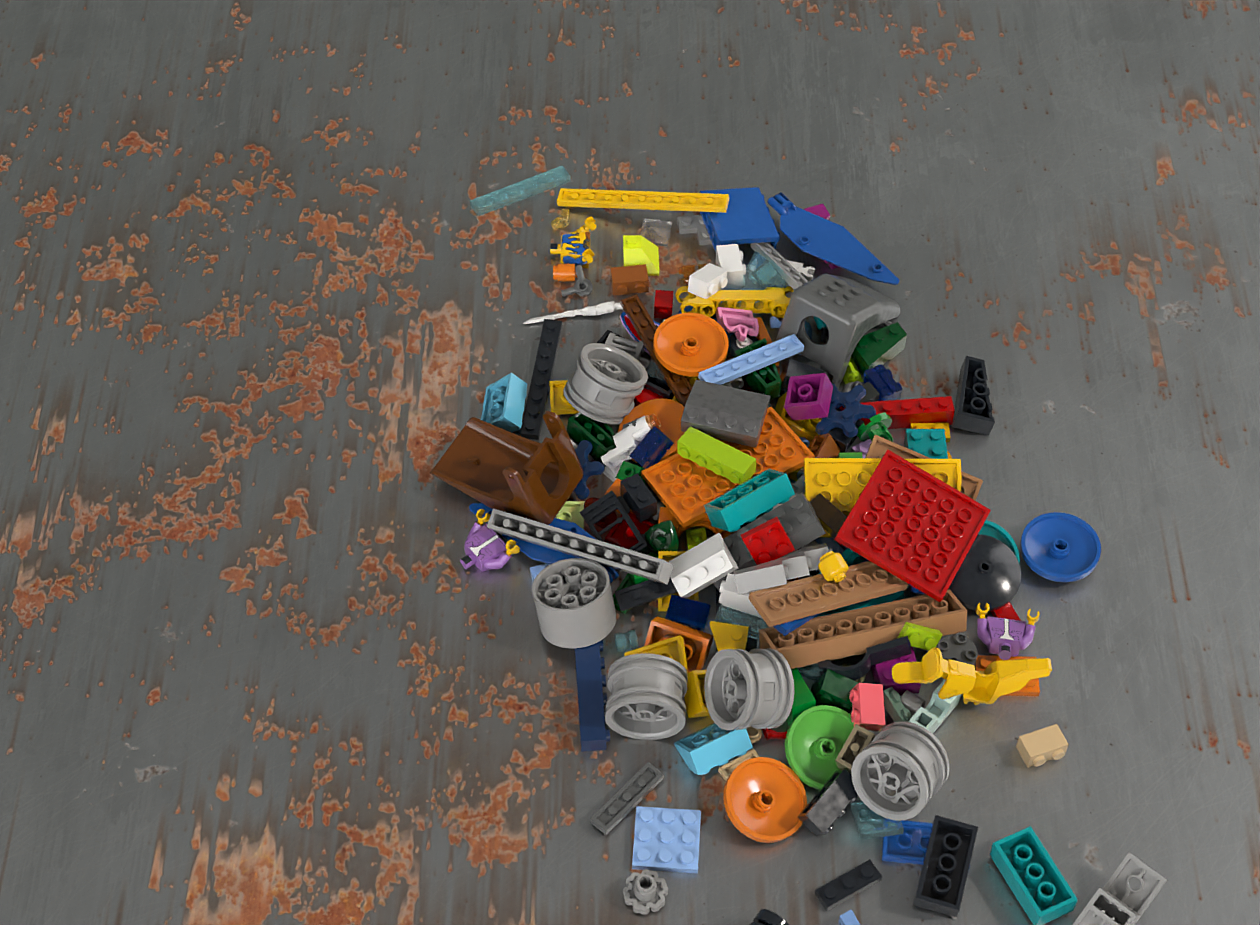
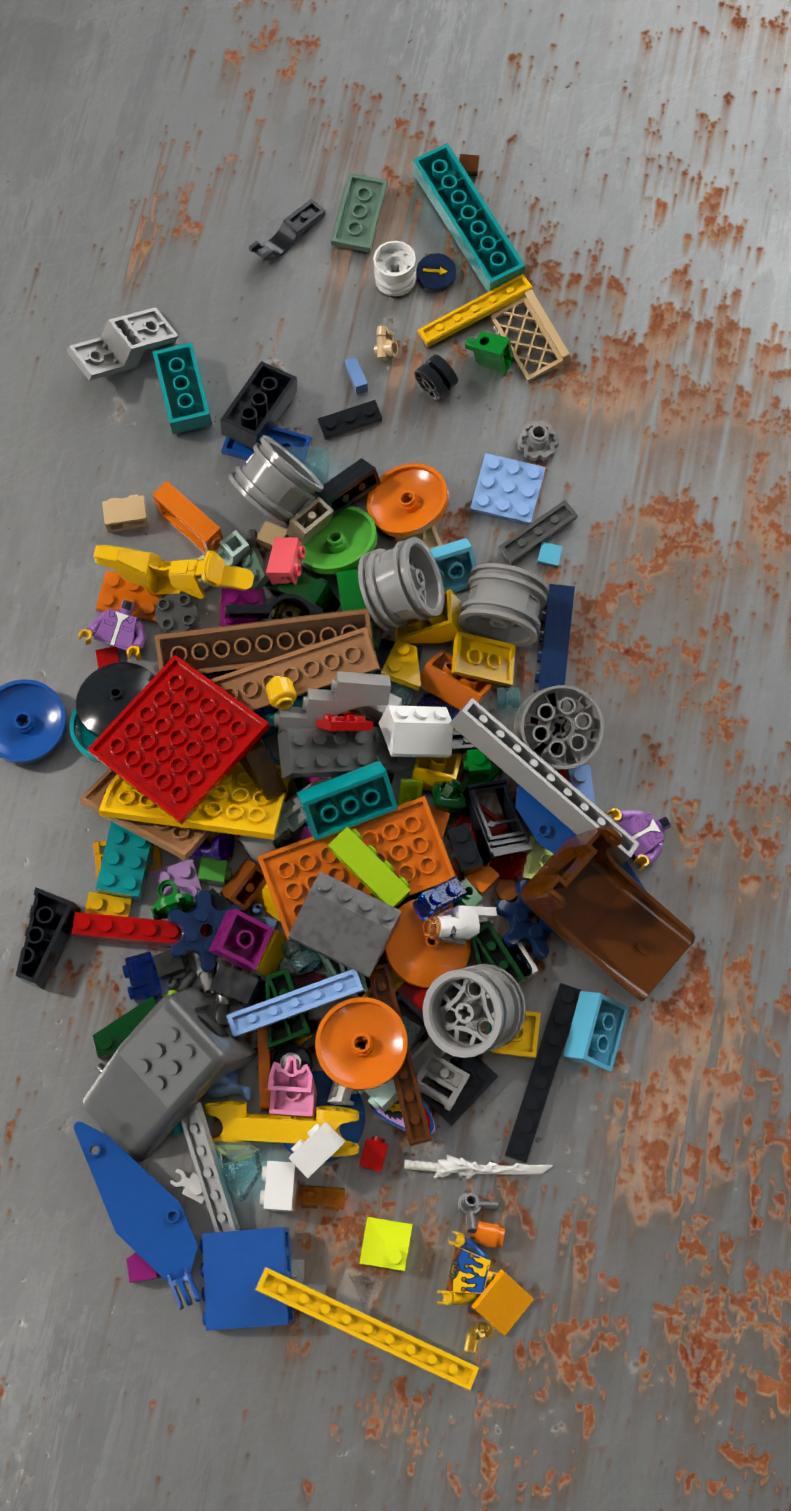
camera: 165 degrees left, 20 degrees up
clear light blue plate [470,165,571,216] -> none
dark orange brick [610,264,649,295] -> none
lime plate [897,622,942,651] -> none
none -> orange window [152,481,223,554]
none -> light orange tile [471,1269,534,1336]
none -> dark orange tile [496,879,517,902]
none -> medium azure tile [537,542,563,568]

